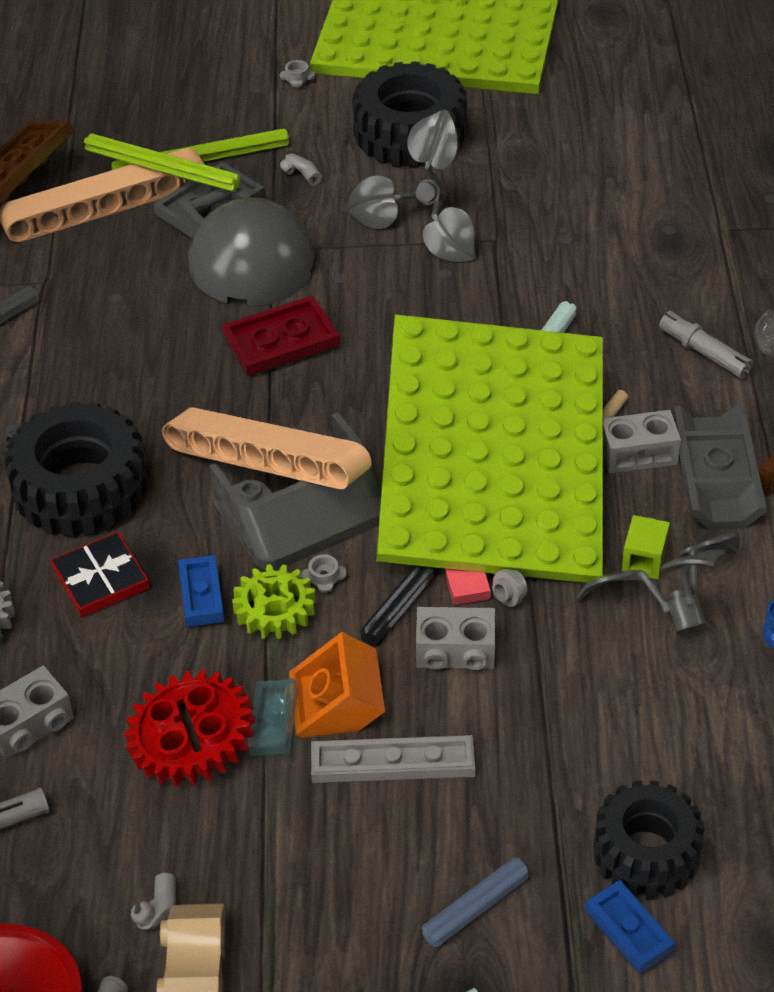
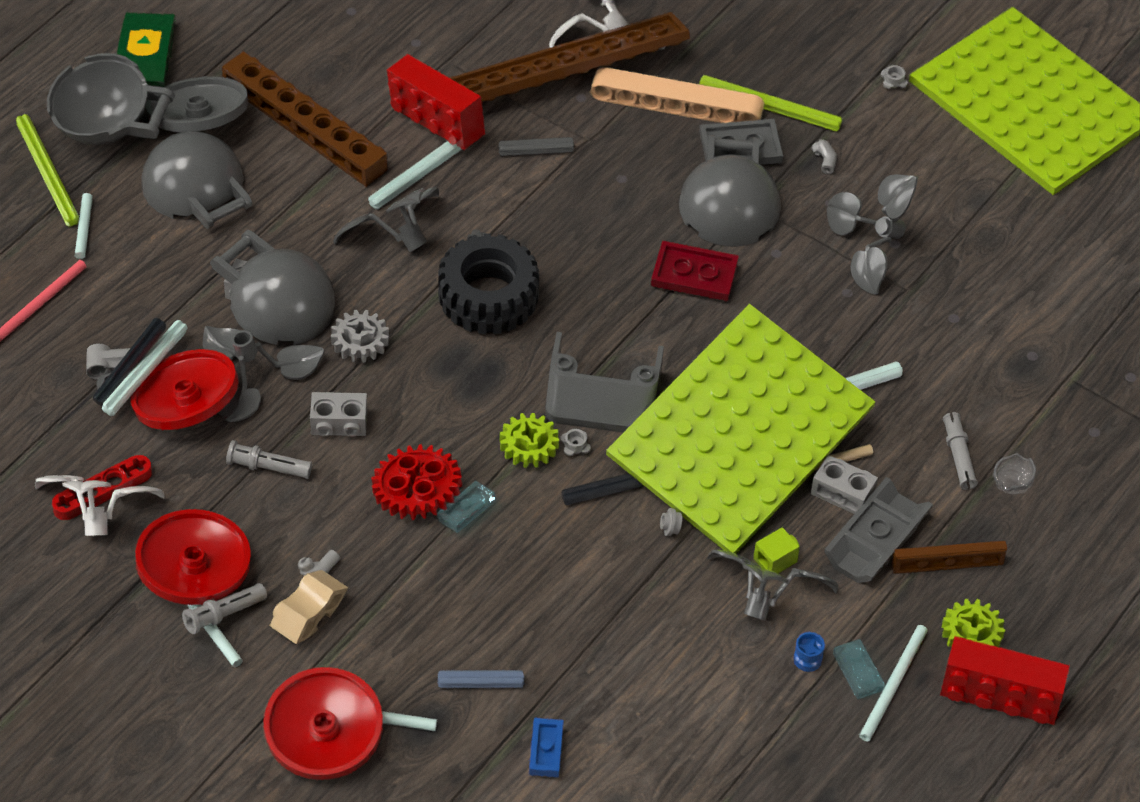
camera: 35 degrees right, 5 degrees up
black tile [50,532,150,618] -> none
lime axle [84,133,241,192] -> none
light nougat beam [162,407,372,489] -> none
blue plate [178,555,224,627] -> none
orange slope [289,632,385,738] -> none
light grey tile [311,735,475,783] -> none
black tyre [352,61,467,168] -> none
light grey brick [416,607,495,670] -> none
coral tile [445,569,491,605] -> none
black tyre [593,780,704,899] -> none

